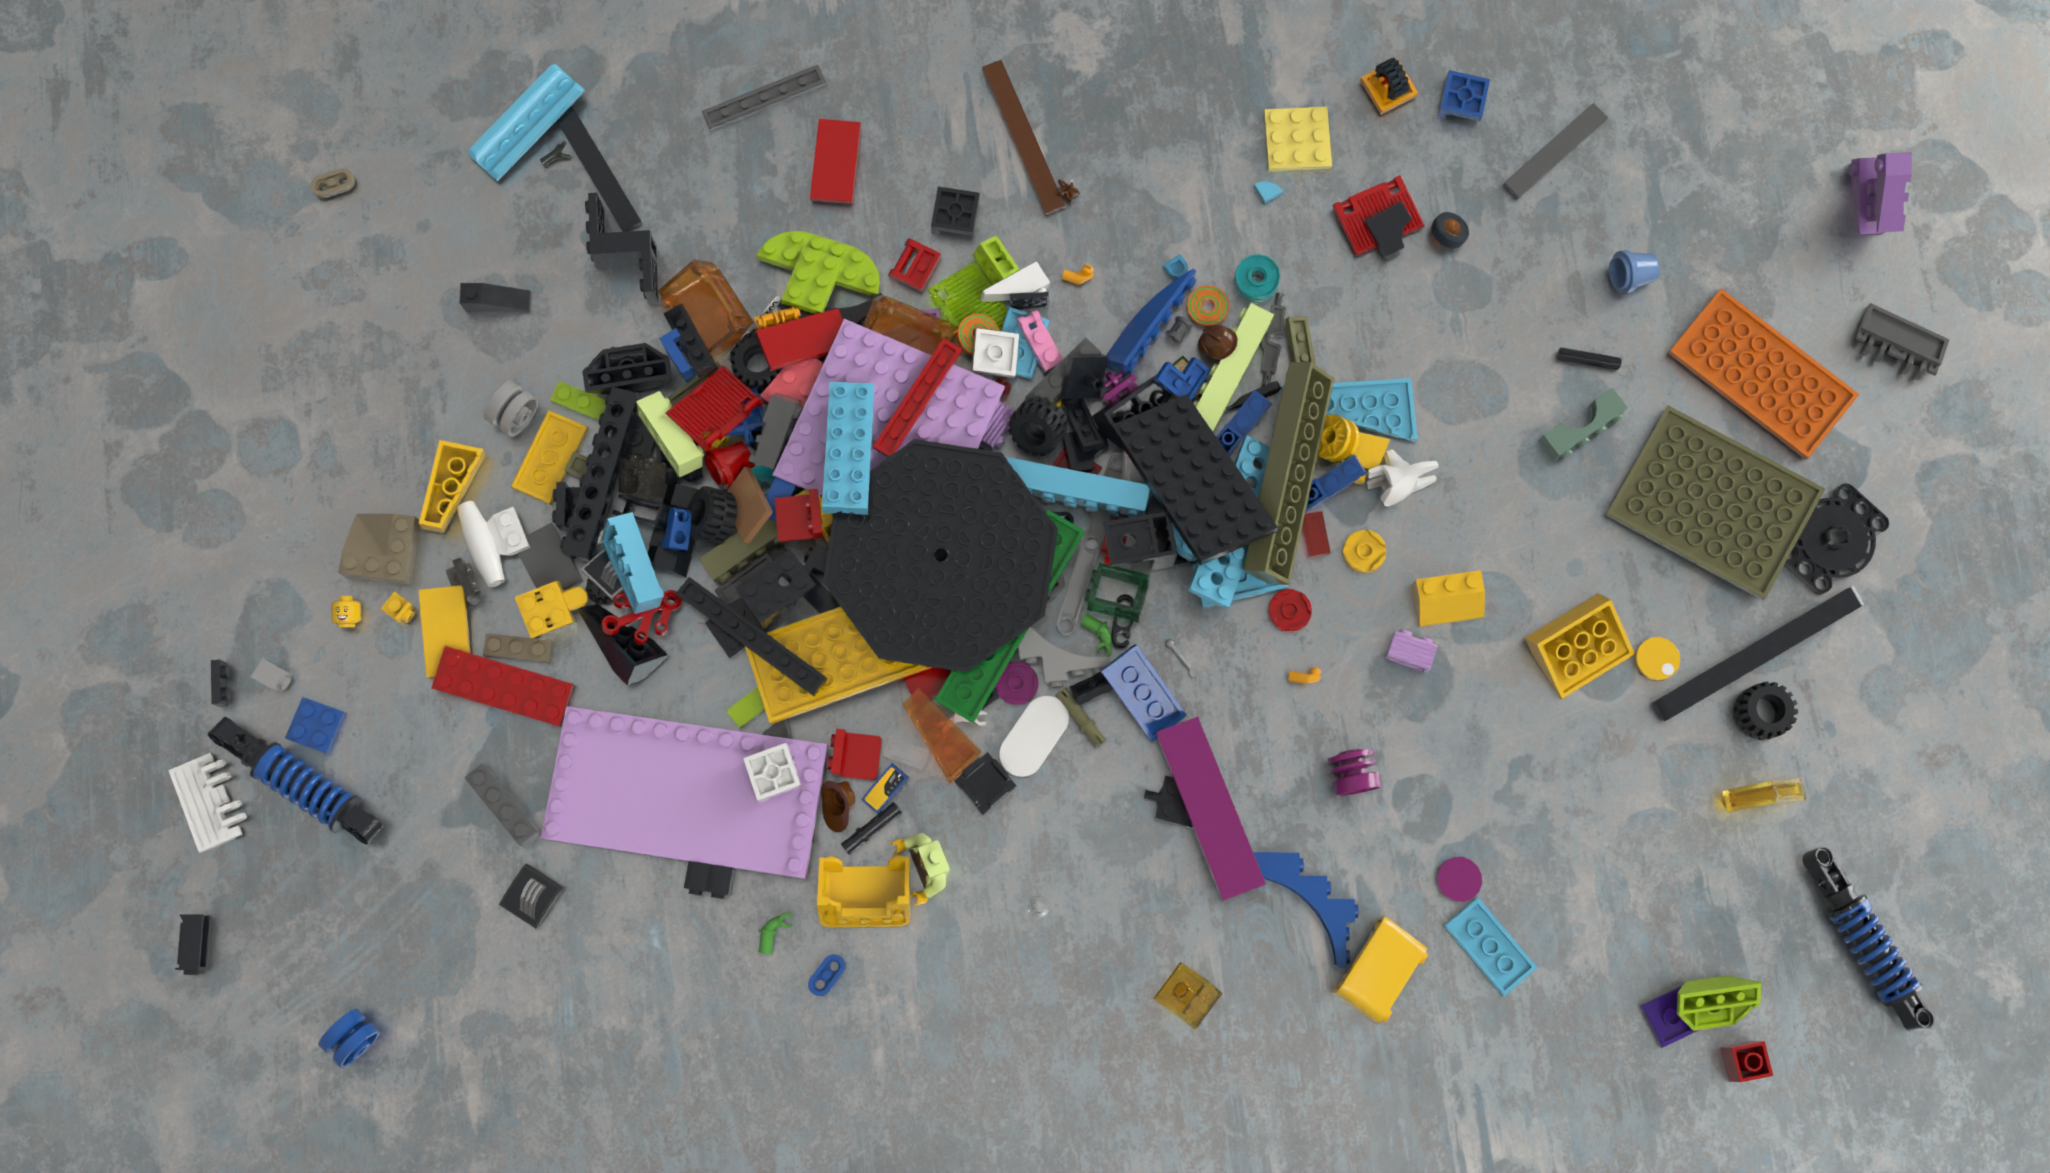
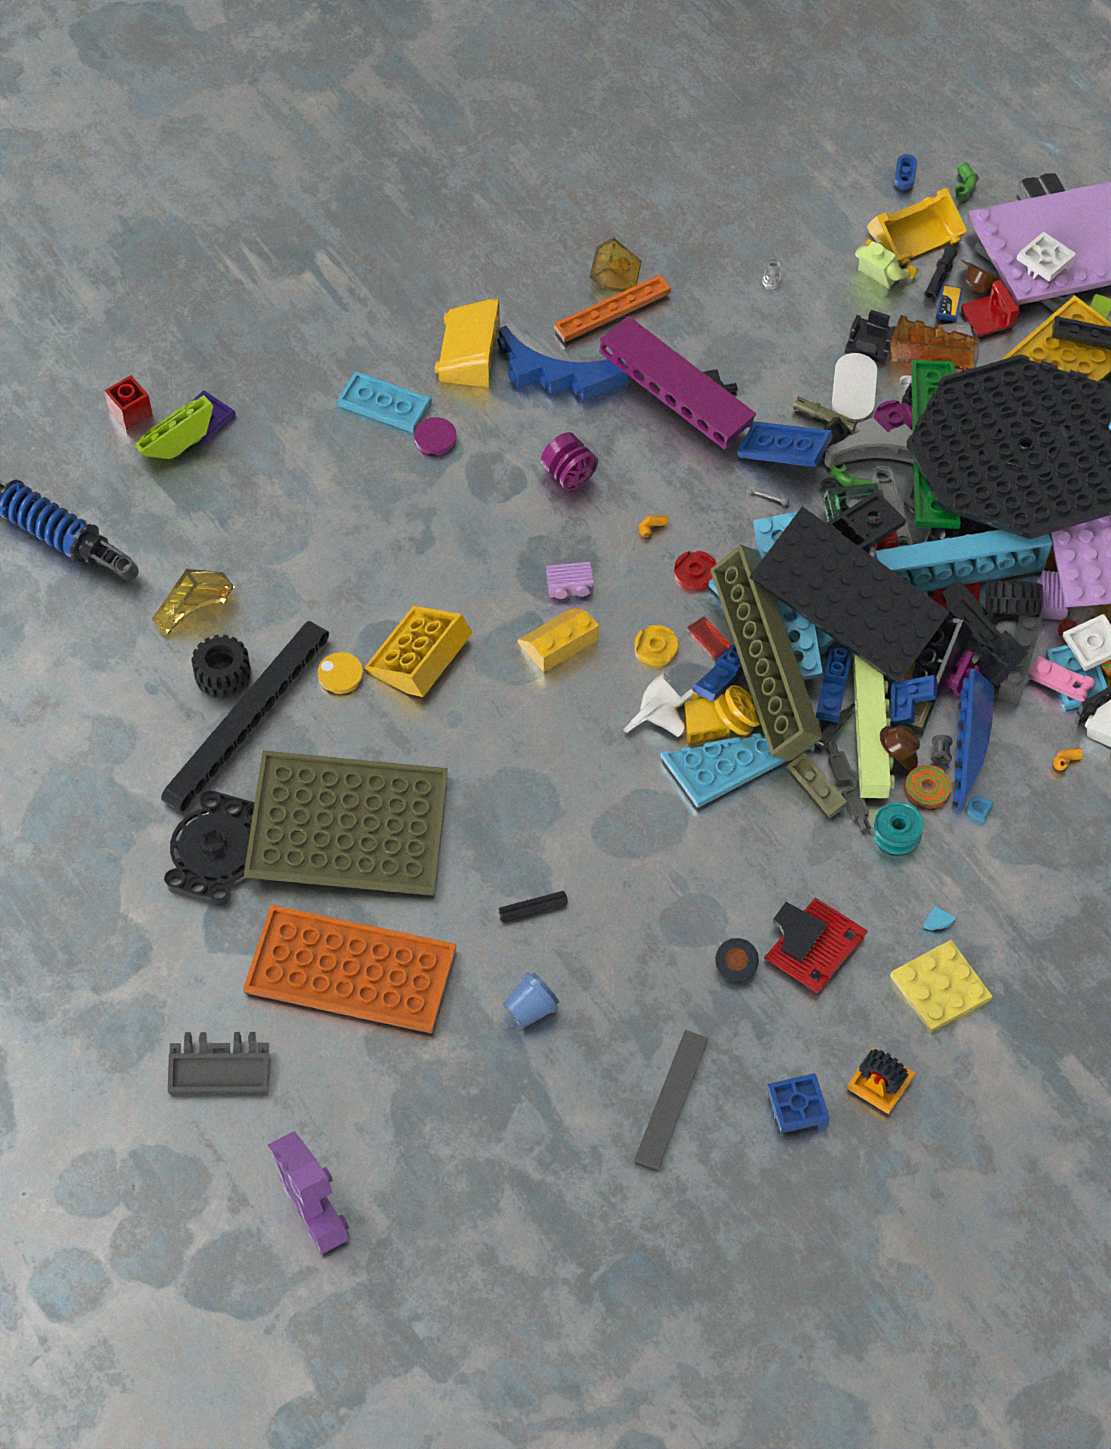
camera: 155 degrees right, 20 degrees down
sand green arch [1538,388,1628,461] -> none
none -> orange plate [554,275,671,343]

